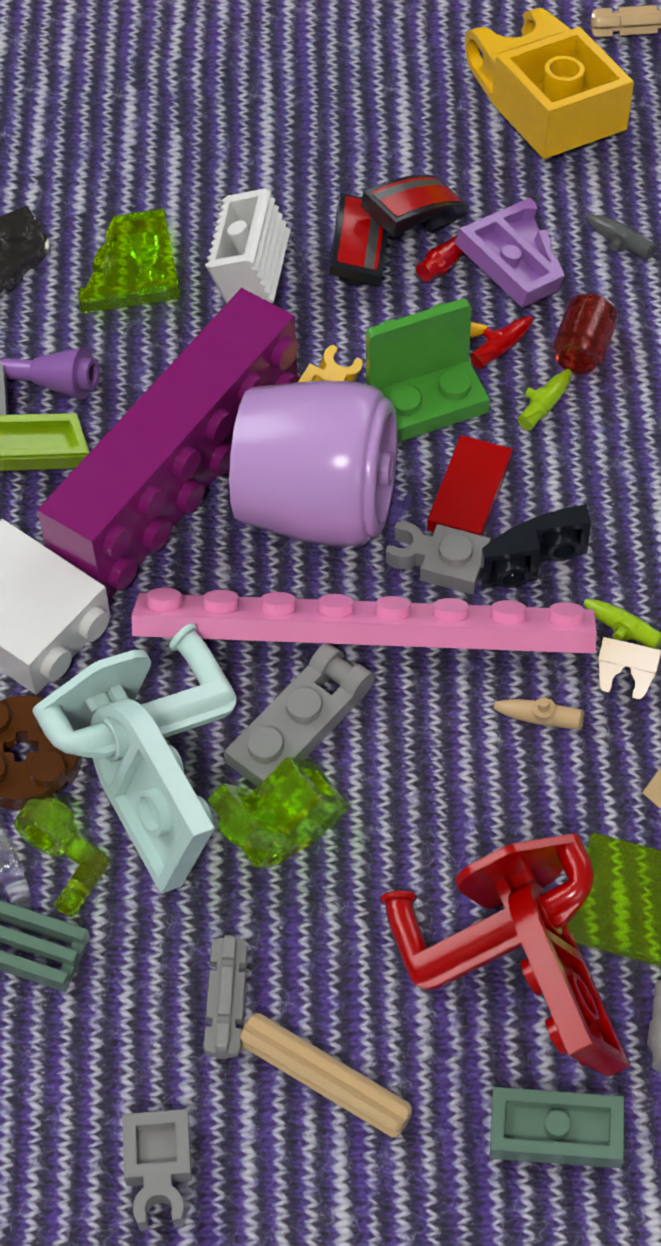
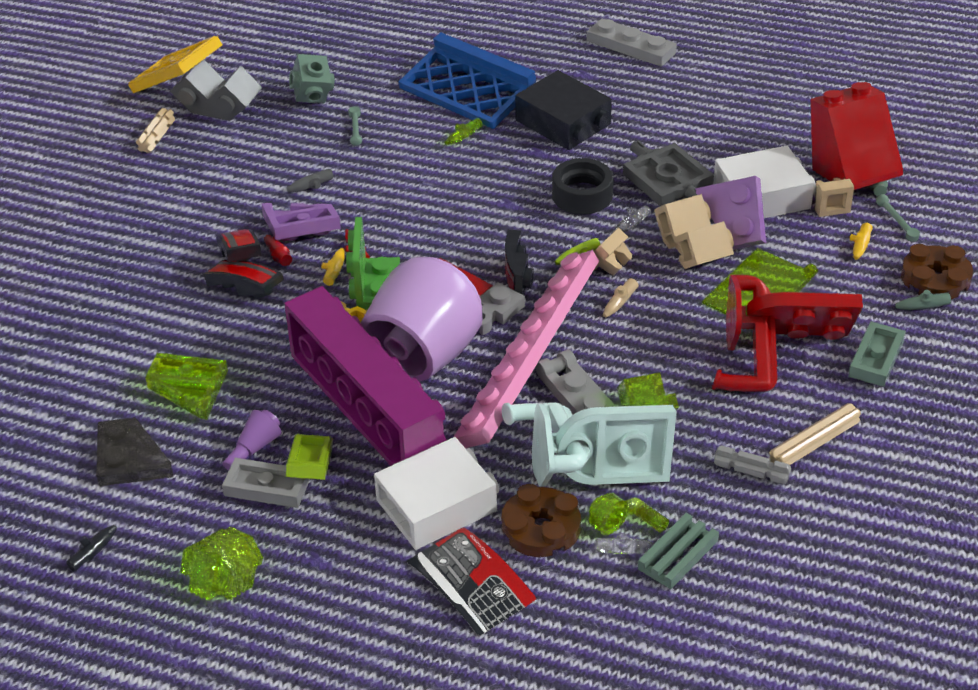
camera: 70 degrees left, 15 degrees down
light grey plate [122,1109,192,1231] -> none
white brick [205,188,291,304] -> none
yellow brick [465,8,634,159] -> none
lime helmet [518,369,572,431] -> none
clear red brick [554,294,618,374] -> none

